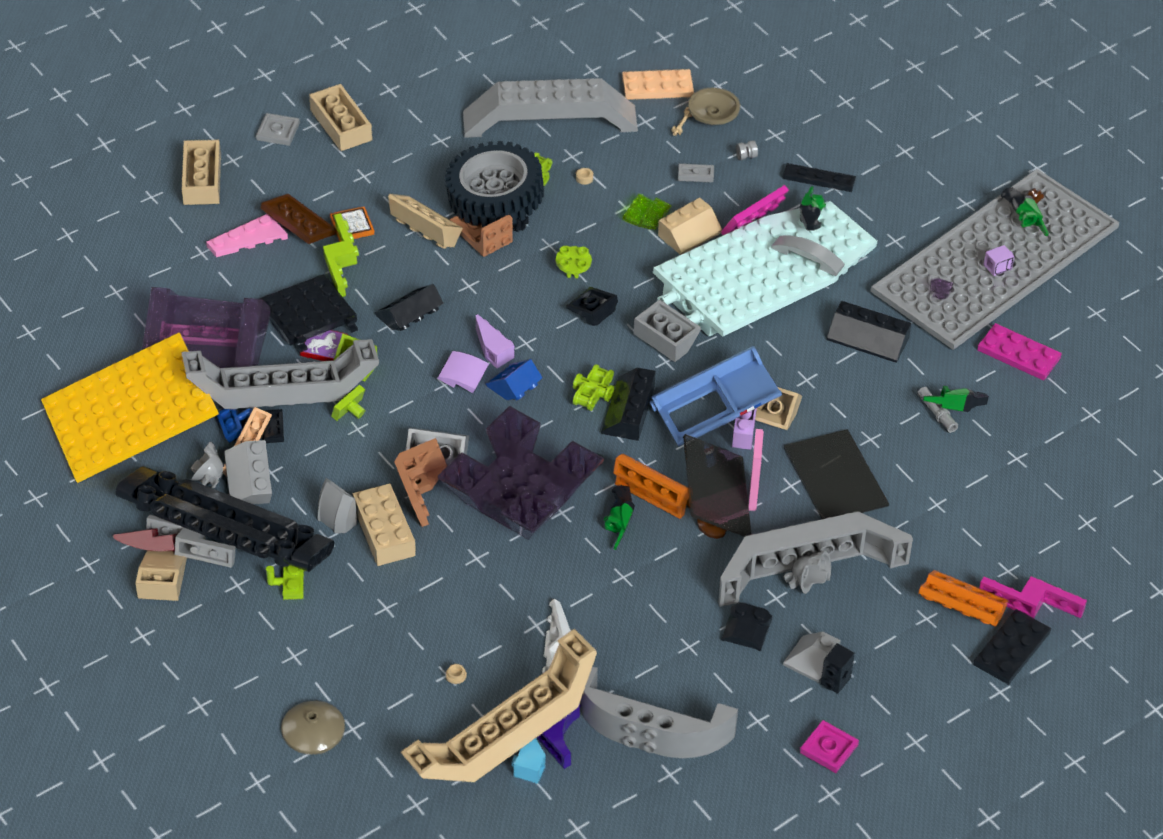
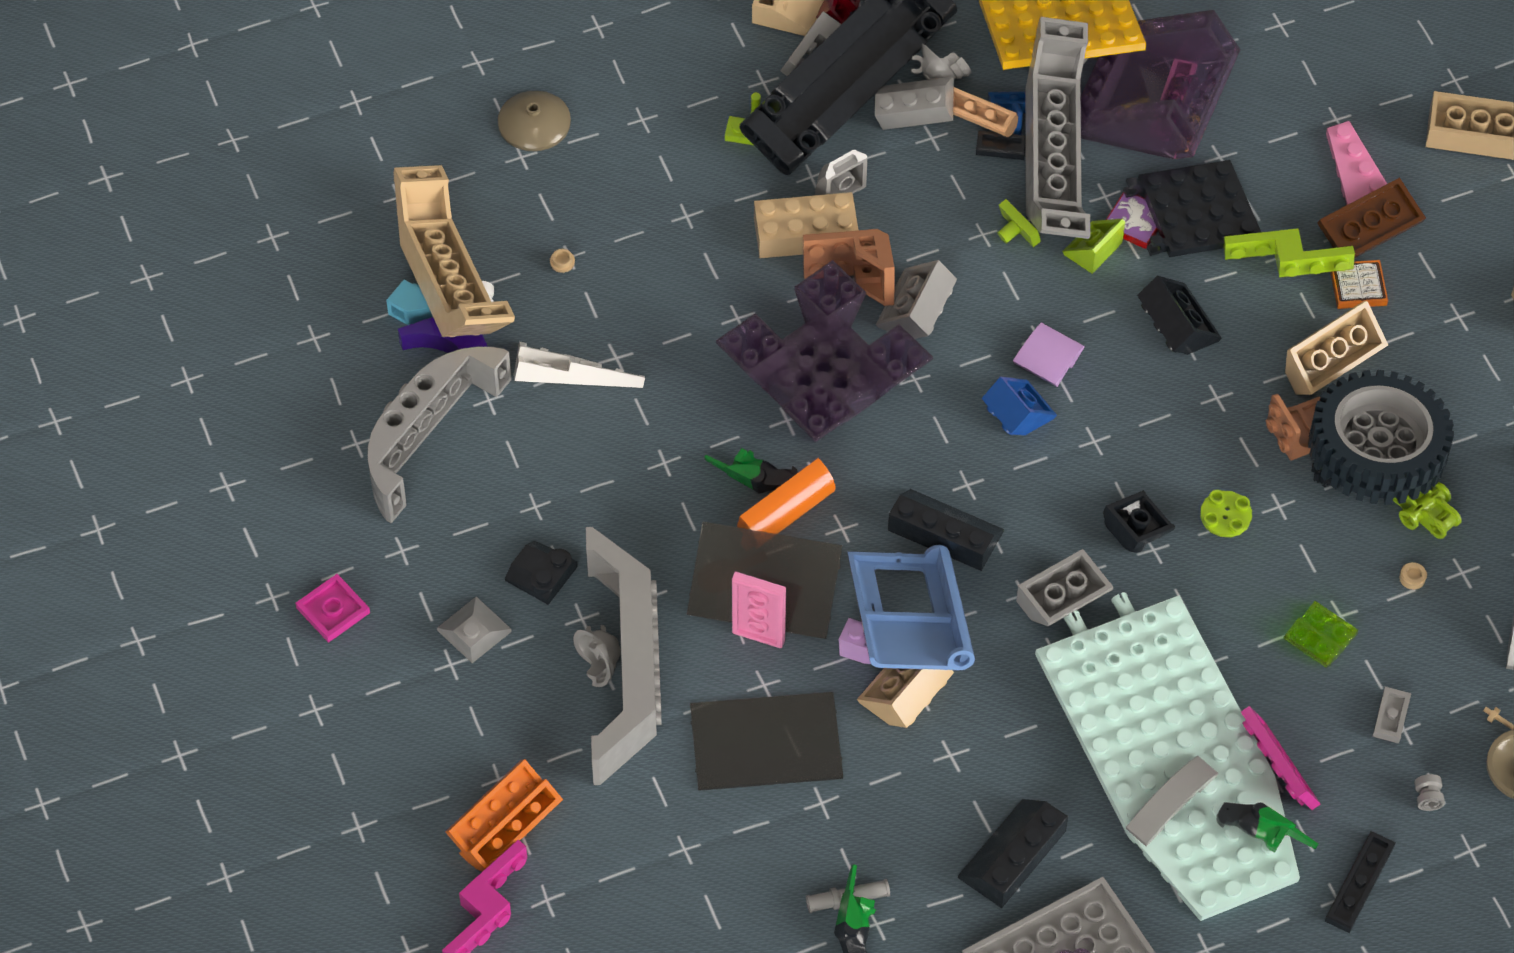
camera: 105 degrees right, 10 degrees up
lavender slope [476,314,515,368] -> none
lime axle [573,364,614,411] -> none
tan slope [658,198,722,255] -> none
black brick [821,643,855,694] -> none
black plate [973,609,1051,685] -> none

